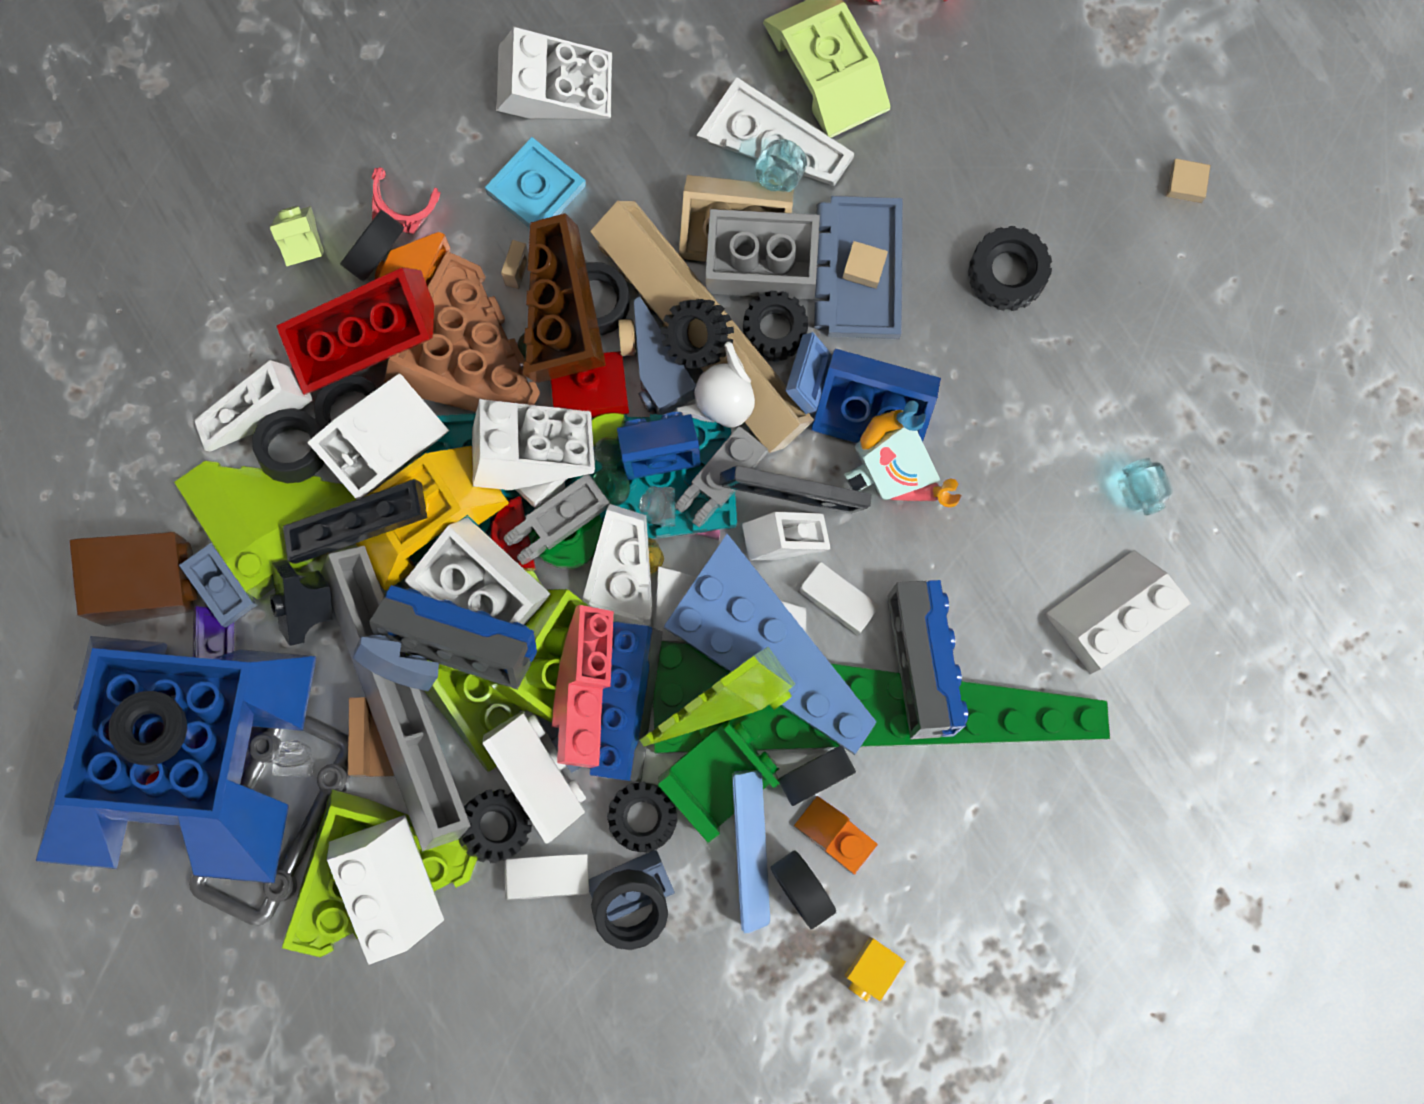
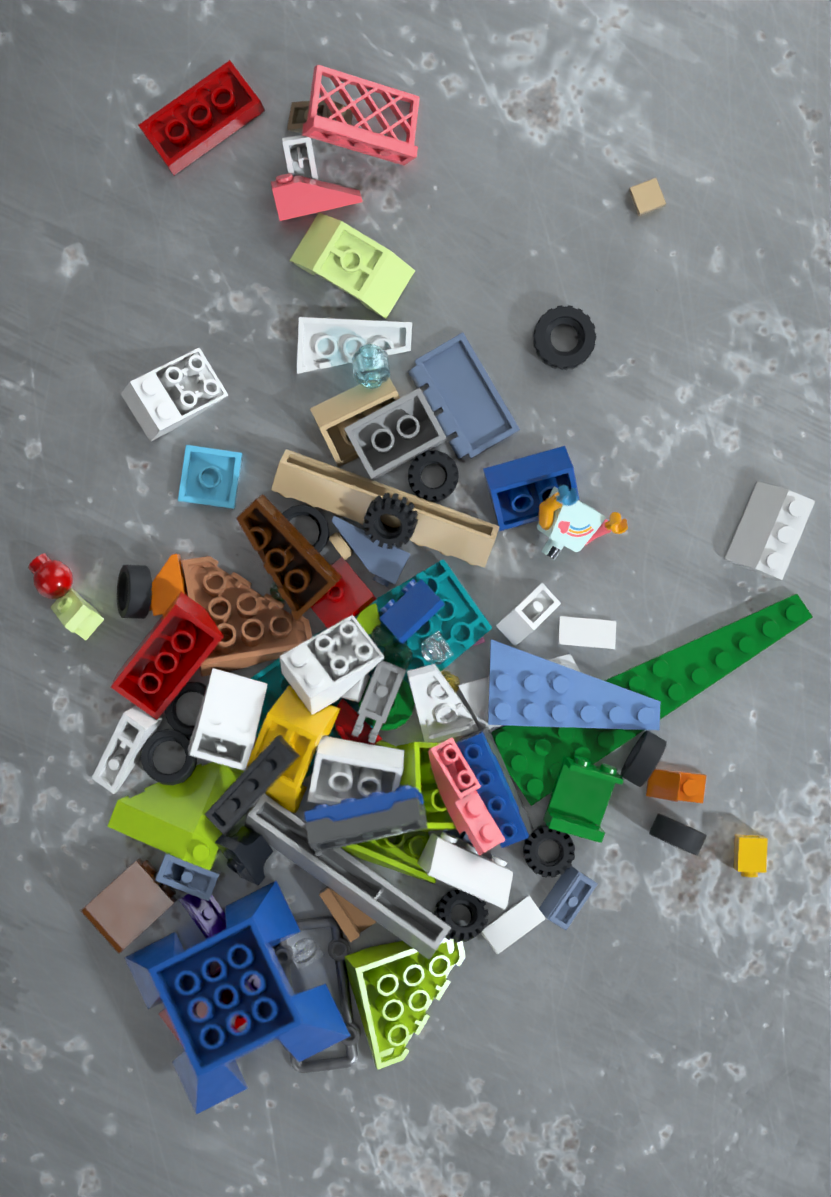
camera: 30 degrees left, 10 degrees up
black tyre [109,691,187,766] -> none
white slope [327,815,444,965] -> none
sand blue slope [353,635,439,691] -> none
coral helmet [372,167,441,235] -> none
tan tile [501,240,529,289] -> none
black tyre [591,869,669,950] -> none
lime slope [639,647,795,746] -> none
light grey hinge [675,426,768,527] -> none
white piece [676,342,755,427] -> none
black tile [719,466,872,514] -> none
light blue slope [732,770,770,933] -> none
medium blue tile [785,332,833,414] -> none
tan tile [842,241,888,289] -> none
dark grey piece [887,580,968,739] -> none
clear light blue head [1117,458,1173,515] -> none
none -> red piece [28,553,73,599]

